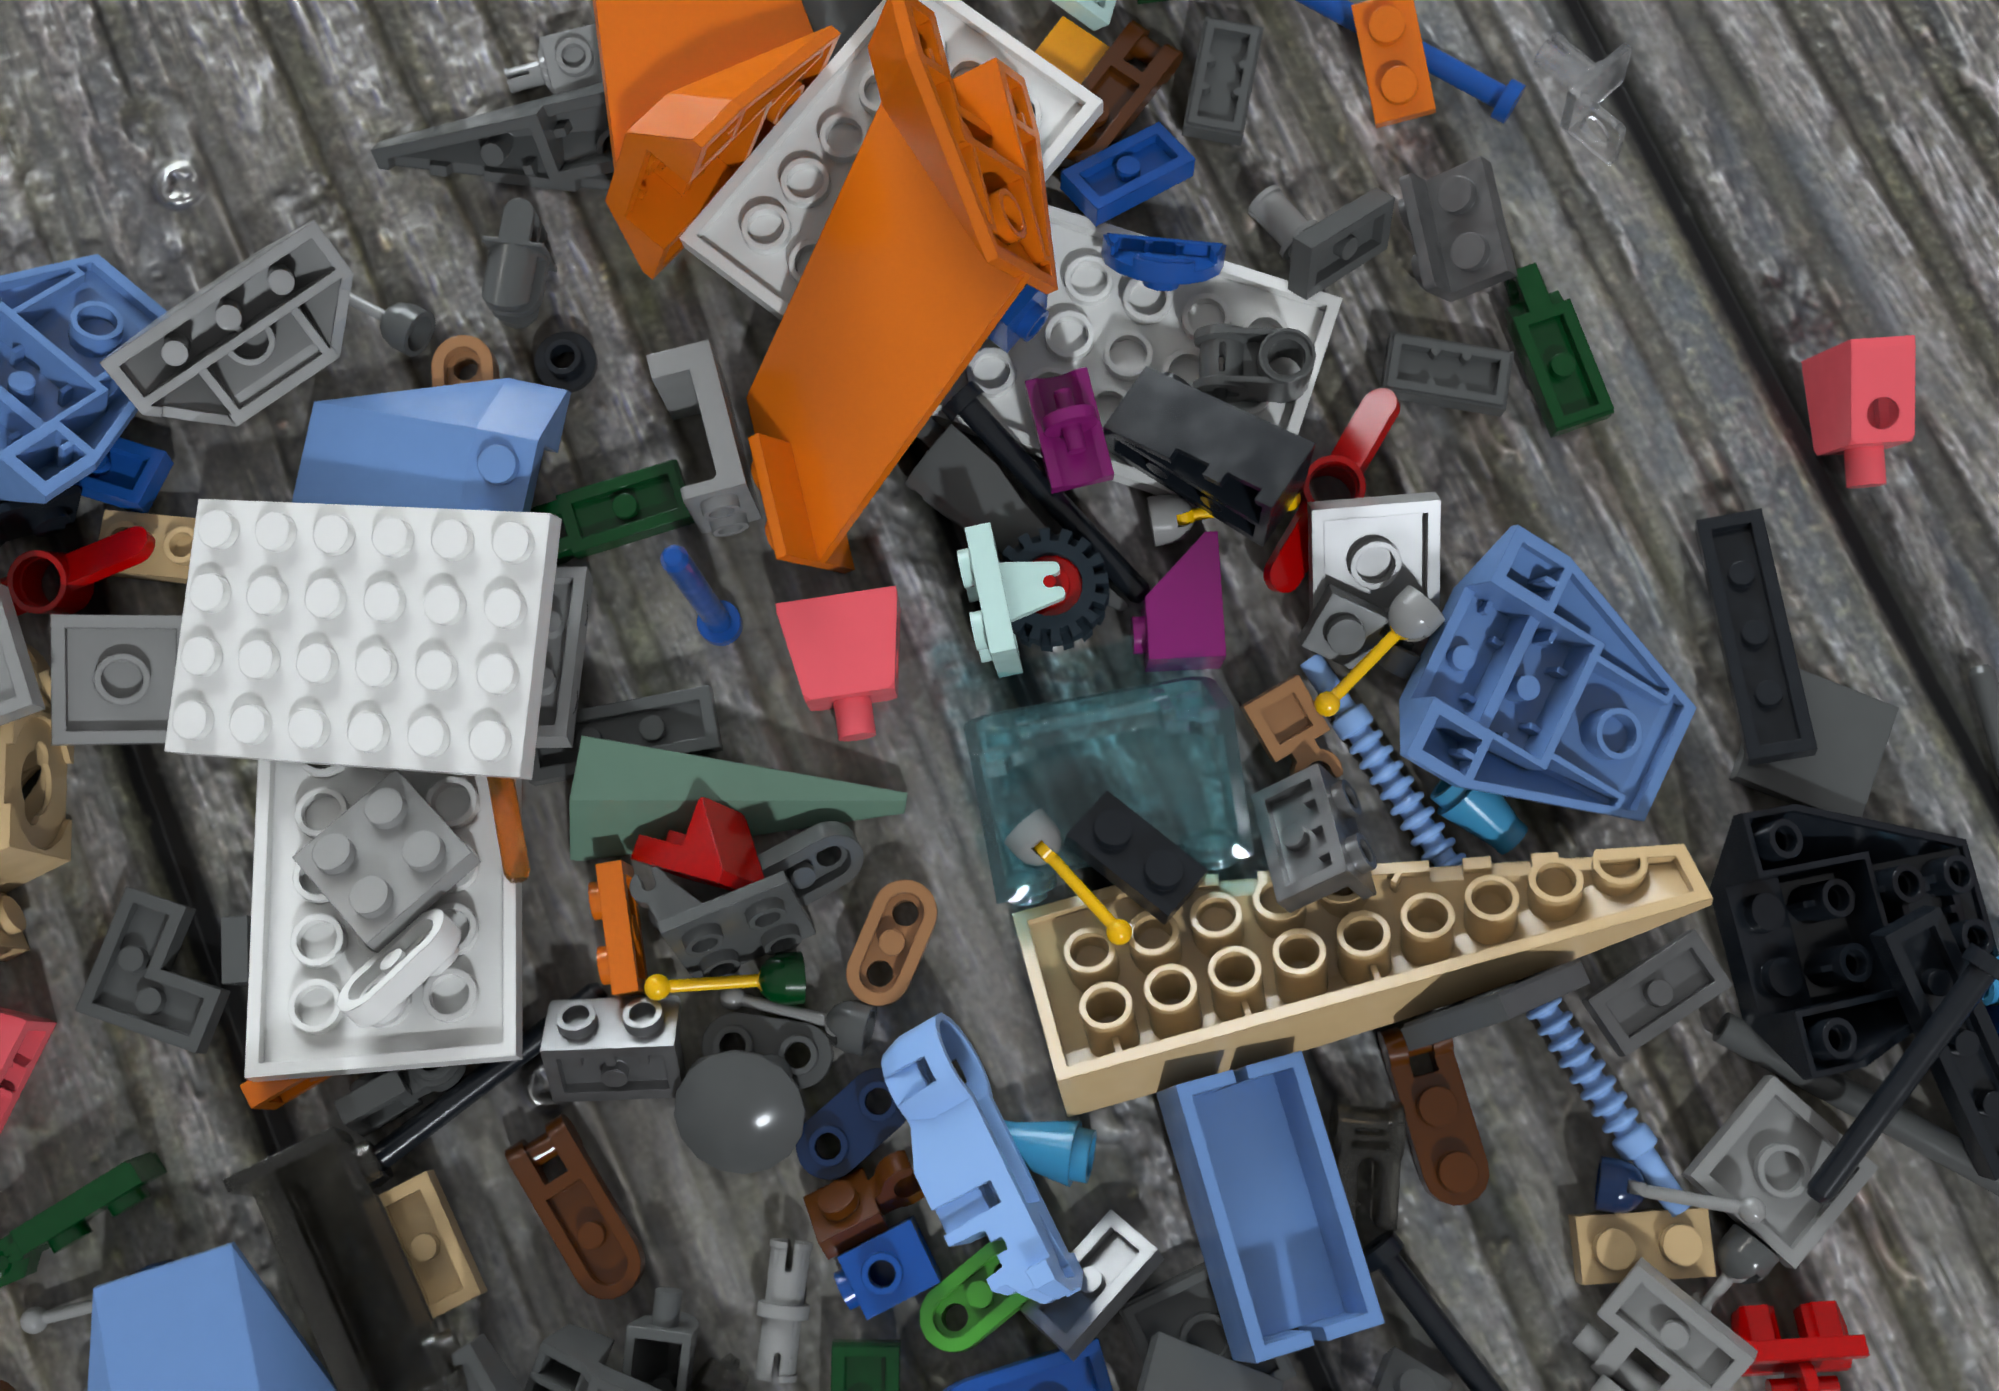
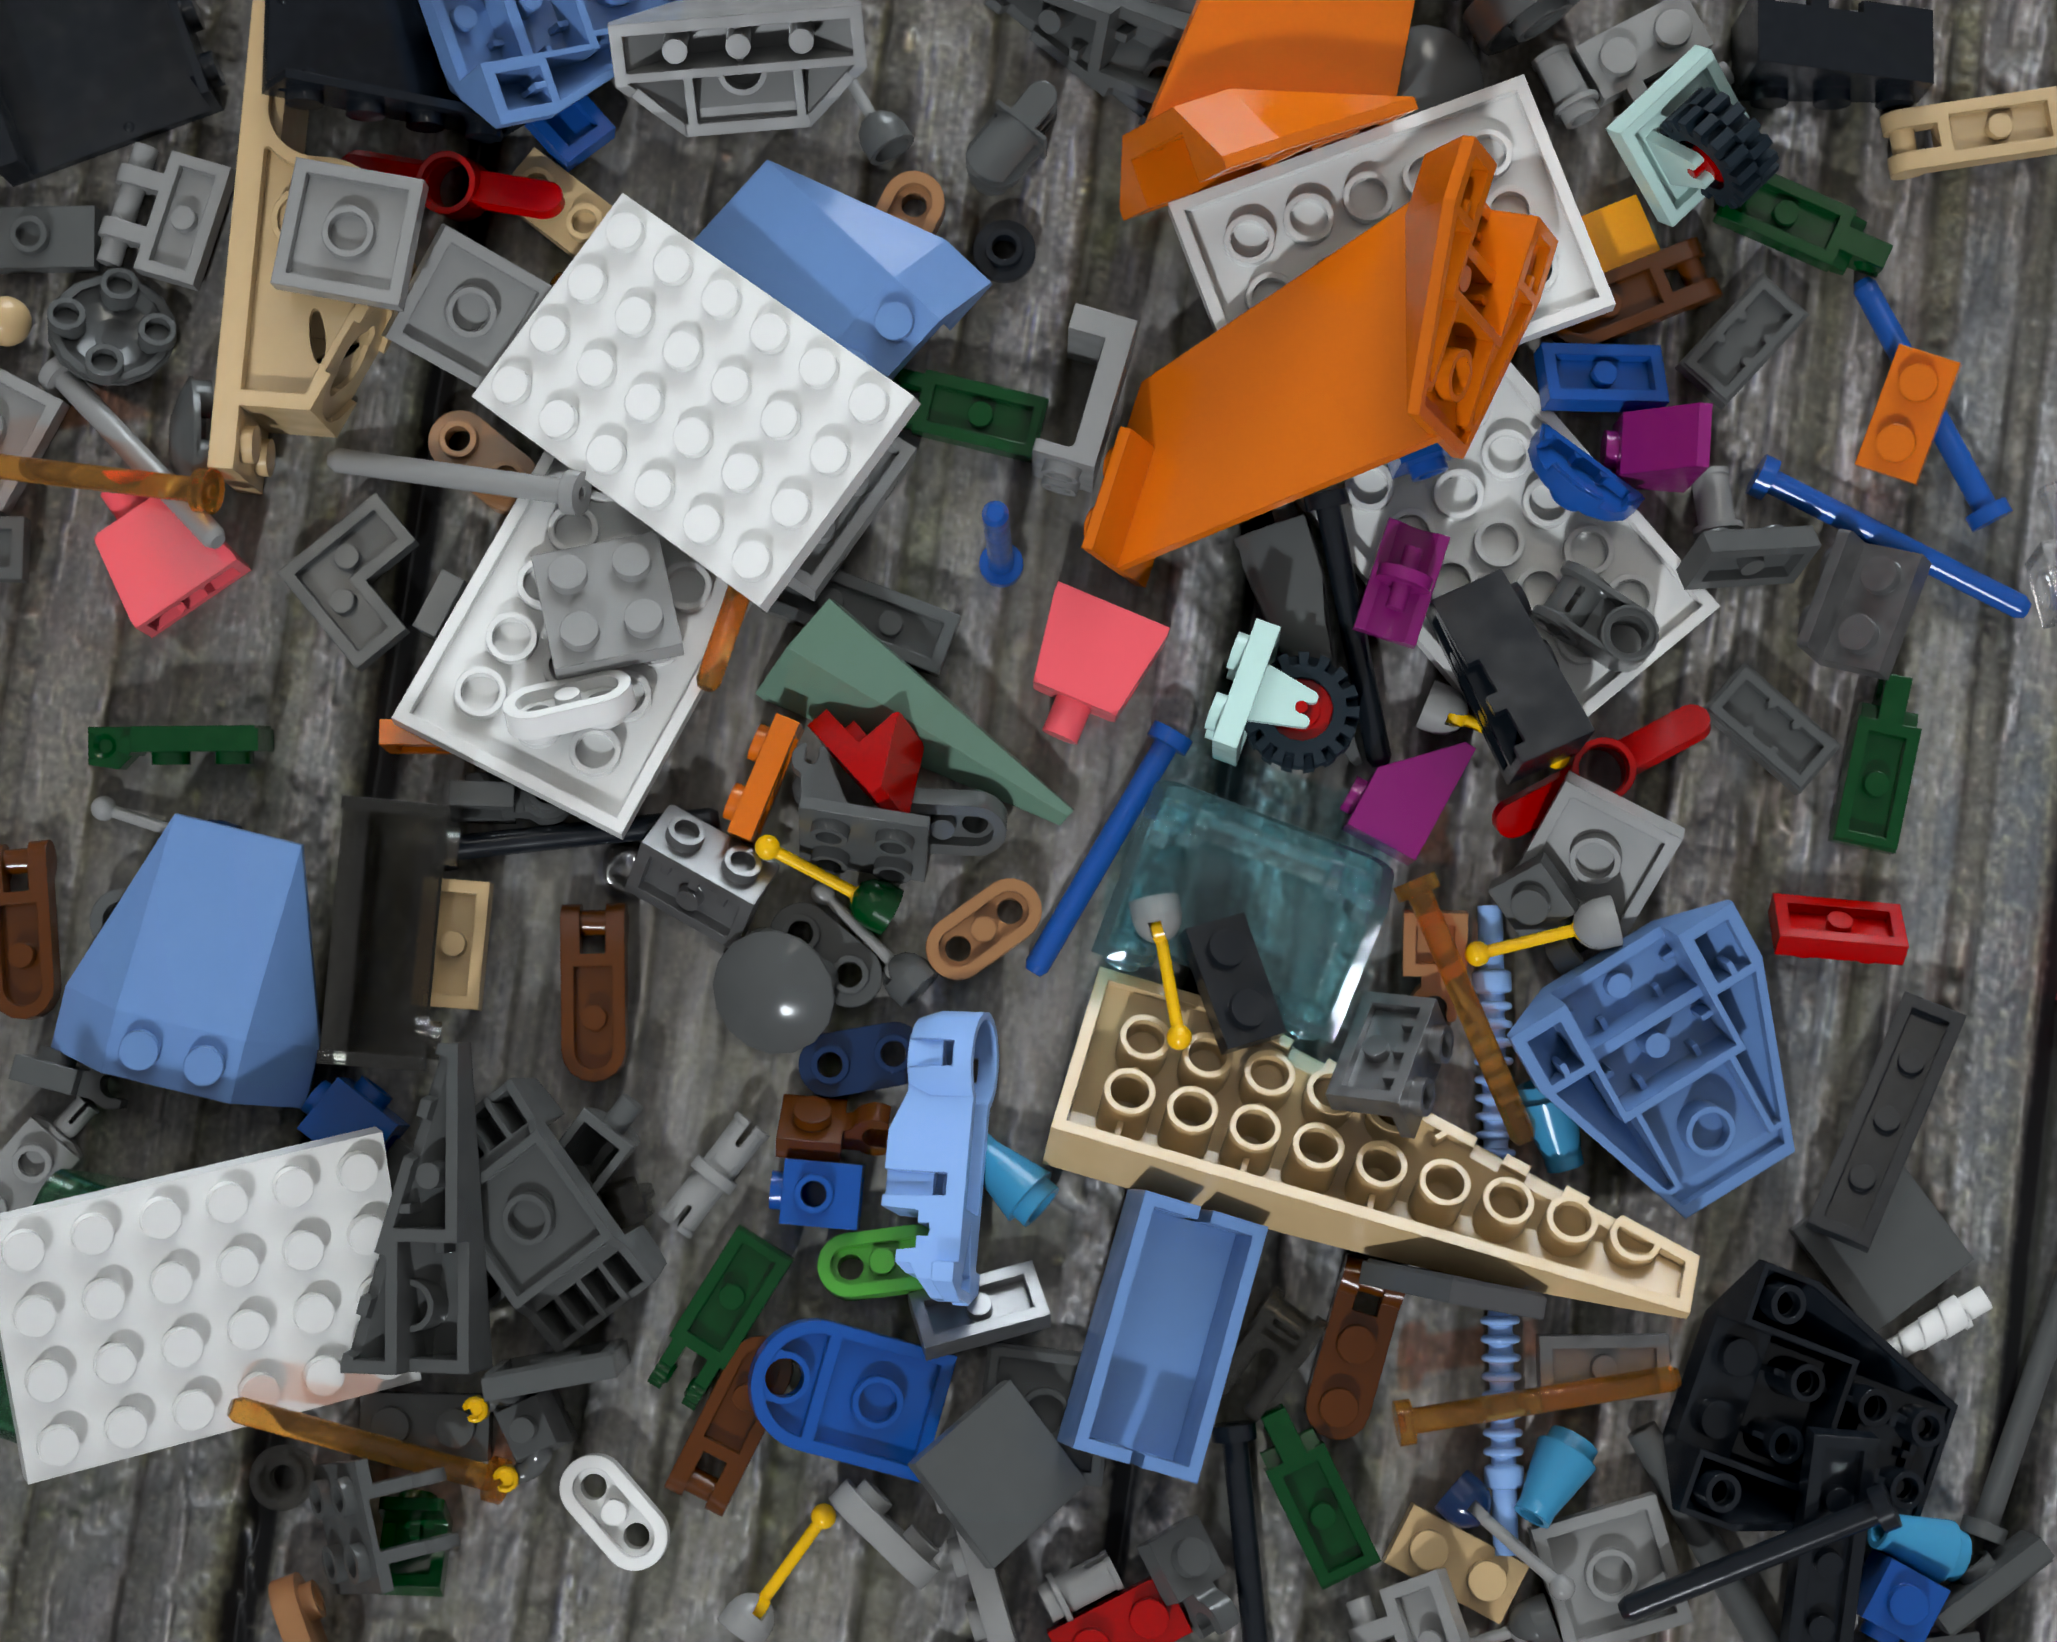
camera: 30 degrees right, 5 degrees up
none -> light grey bar [327,448,592,516]
none -> medium nougat plate [428,410,536,516]
none -> blue bar [1026,720,1193,977]
none -> dark green hinge [1259,1403,1381,1590]
none -> clear orange bar [1392,1365,1681,1447]
none -> clear orange bar [1393,871,1535,1146]
none -> dark azure cone [1514,1425,1598,1529]
none -> magenta slope [1600,402,1713,493]
none -> blue bar [1745,454,2032,618]
none -> red plate [1768,893,1909,966]
none -> white animal [1886,1286,1993,1358]

